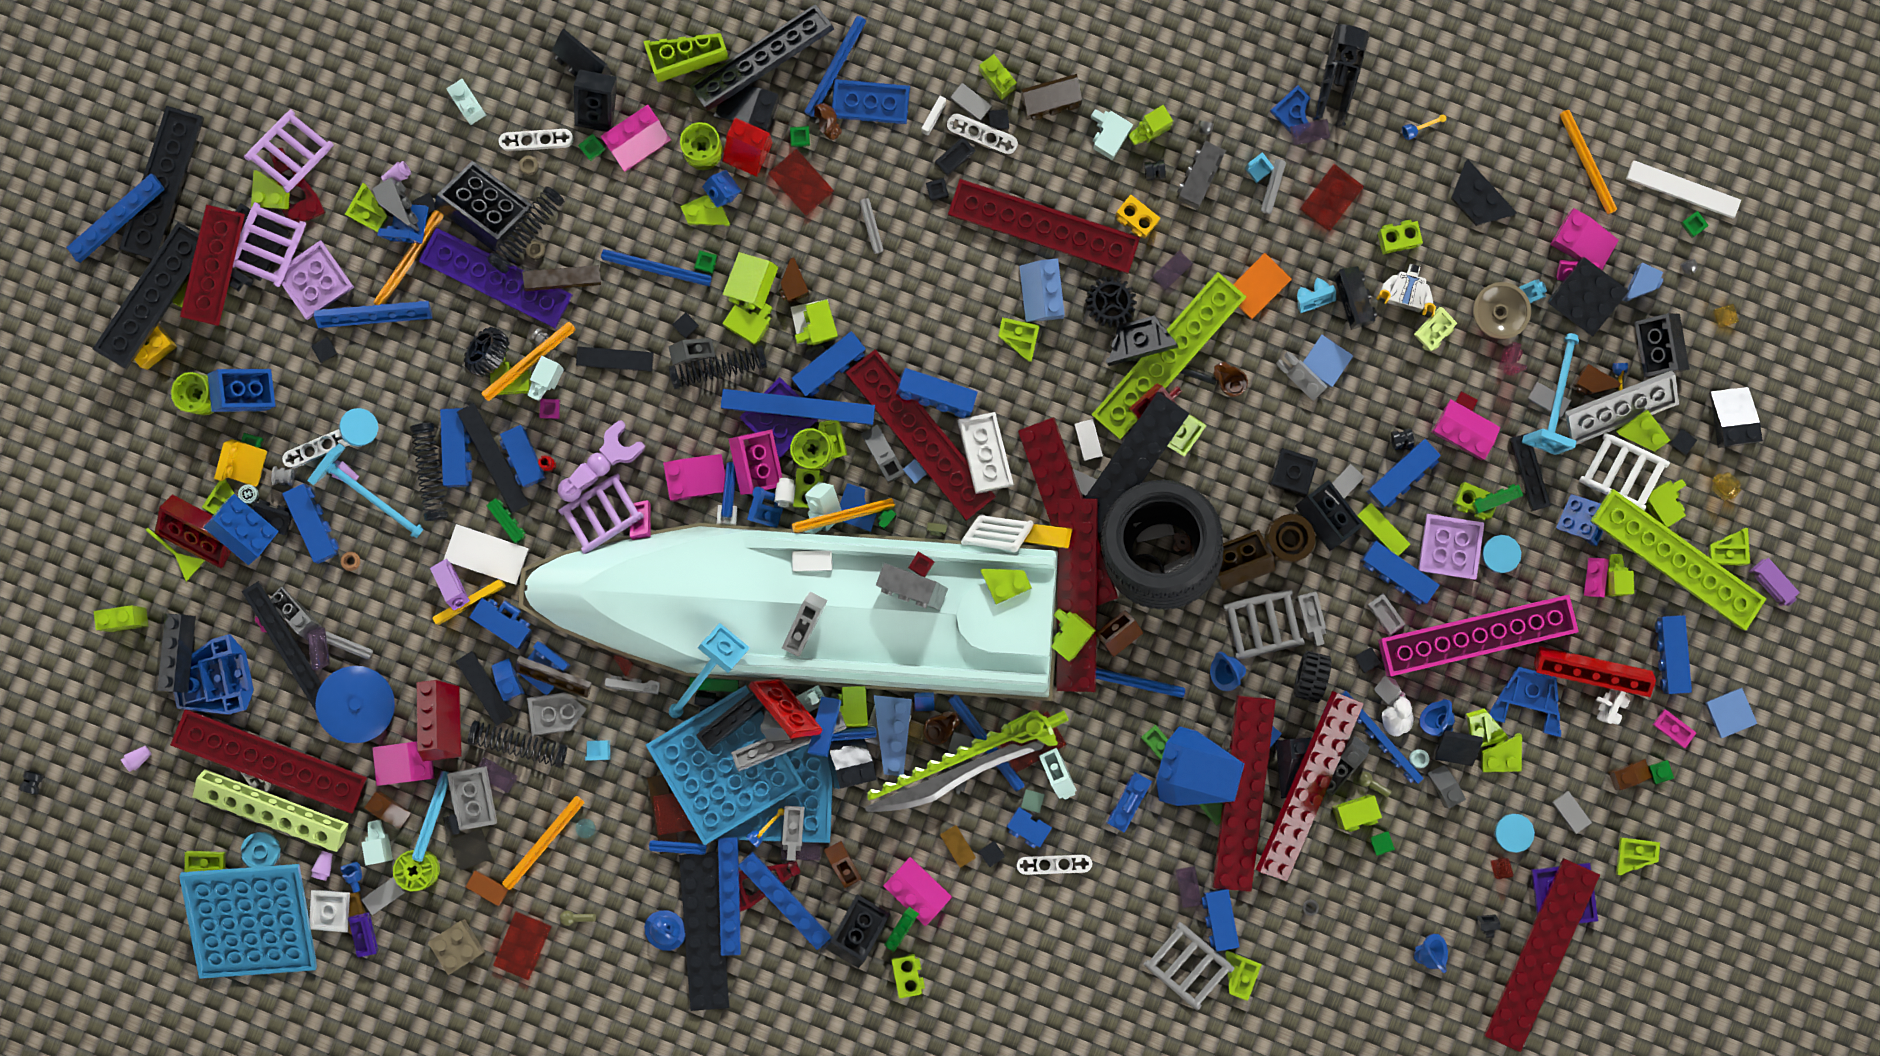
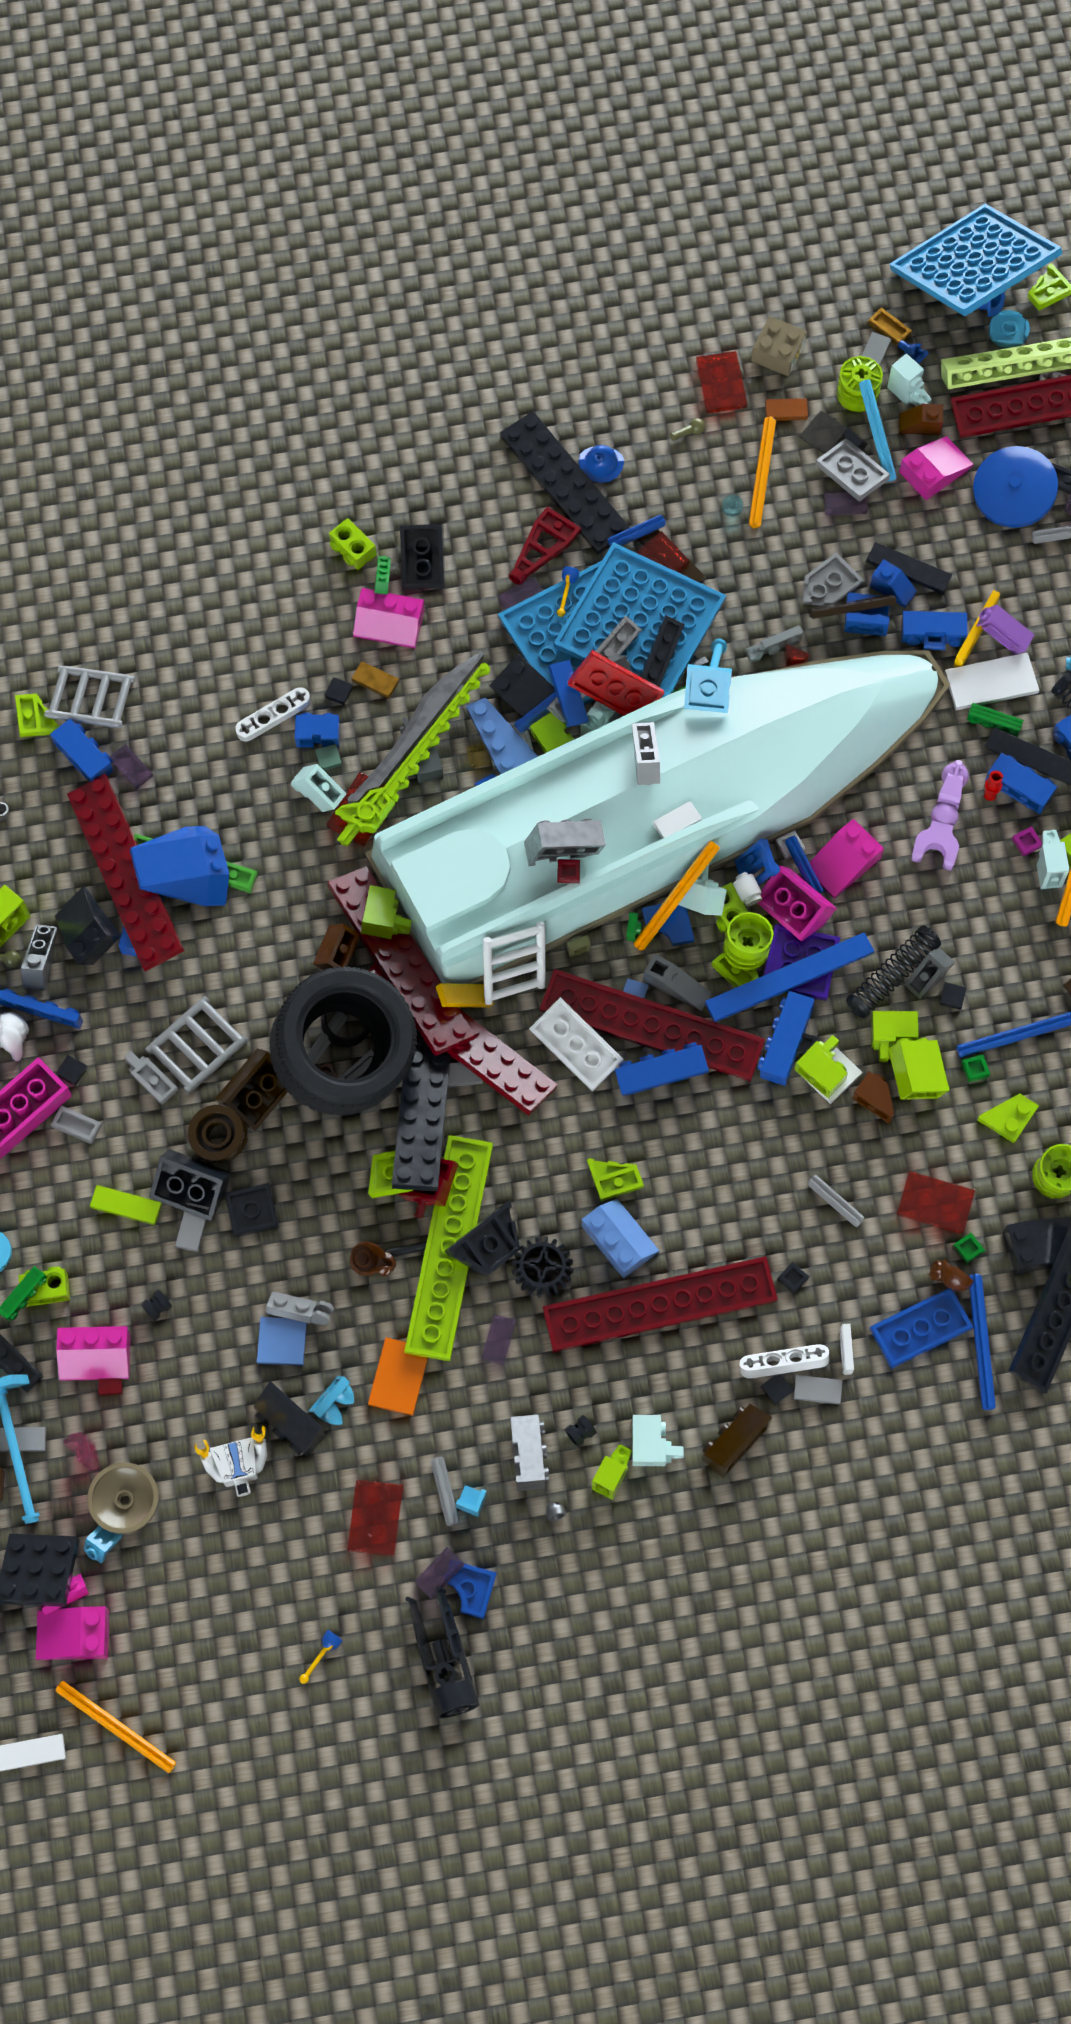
camera: 150 degrees right, 15 degrees down
white tile [309,890,350,932] -> none
lavender cone [311,851,333,881] -> none
dark purple hinge [348,912,378,957] -> none
dark red slope [417,680,462,762] -> none
black piece [467,720,568,768] -> none
lavender bar [558,473,644,554] -> none
black tile [576,346,654,372] -> none
medium azure panel [585,740,611,761] -> none
dark pink plate [630,500,651,540] -> none
blue head [702,170,741,208] -> none
blue plate [718,837,741,956] -> none
red slope [722,118,773,177] -> none
blue plate [738,852,832,950] -> none
light grey hinge [782,806,805,861] -> none
reddish brown slope [824,841,862,888] -> none
reddish brown hair [923,711,960,745] -> none
black tile [935,137,976,177] -> none
blue axle [949,695,1025,792] -> none
lime hinge [979,54,1017,100] -> none
lime wing [980,569,1032,605] -> none
white tile [1074,419,1103,461] -> none
blue axle [1096,668,1185,698] -> none
blue piece [1106,772,1152,833] -> none
yellow brick [1115,195,1160,239] -> none
blue helmet [1210,651,1246,691] -> none
plate [1255,691,1364,881] -> none
black tyre [1294,650,1332,703] -> none
blue brick [1360,541,1440,605] -> none
blue brick [1366,439,1441,508] -> none
light grey slope [1374,676,1402,706] -> none
lime brick [1378,220,1423,255] -> none
yellowish green bracket [1414,307,1457,351] -> none
lavender plate [1418,514,1484,580] -> none
black wing [1451,159,1517,226] -> none

